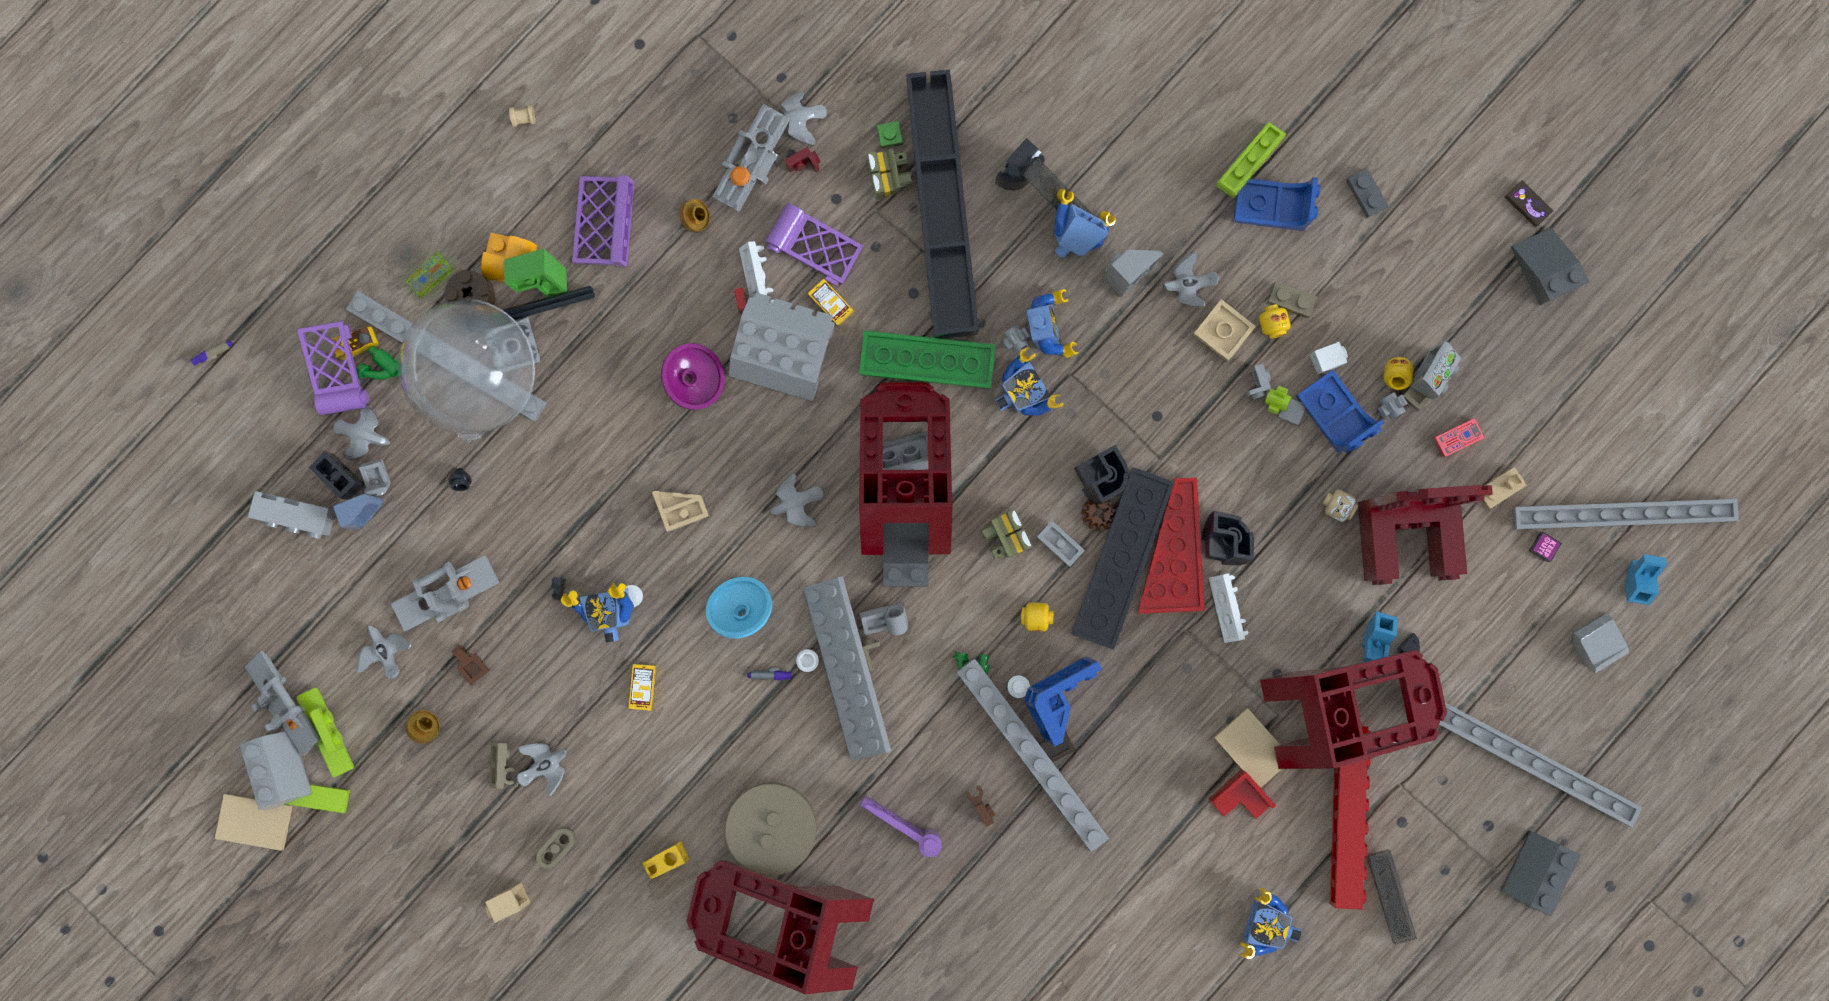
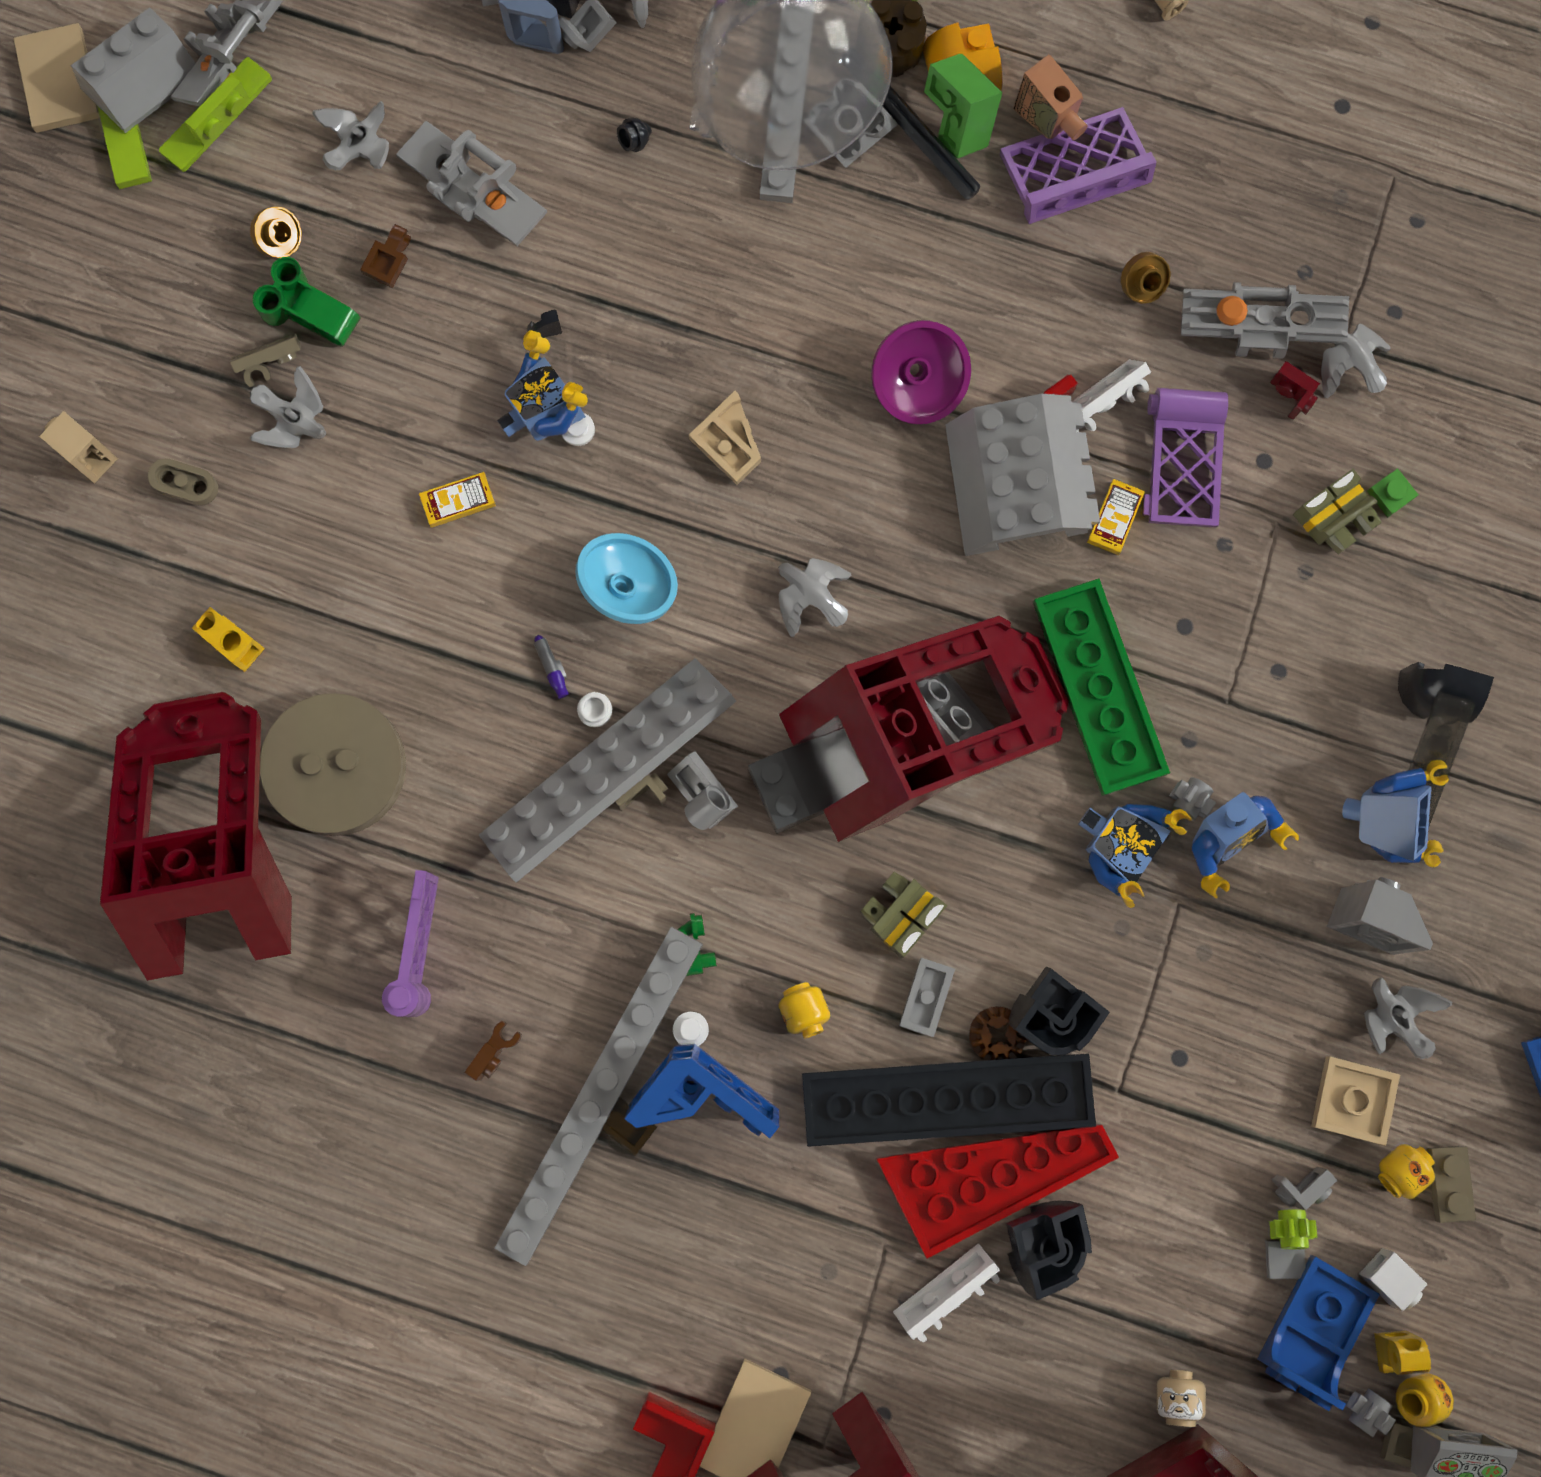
camera: 65 degrees right, 5 degrees down
black piece [906,69,979,339] -> none
none -> green piece [253,257,361,347]
none -> nougat torso [1013,54,1088,141]
none -> yellow leg [1374,1331,1431,1375]

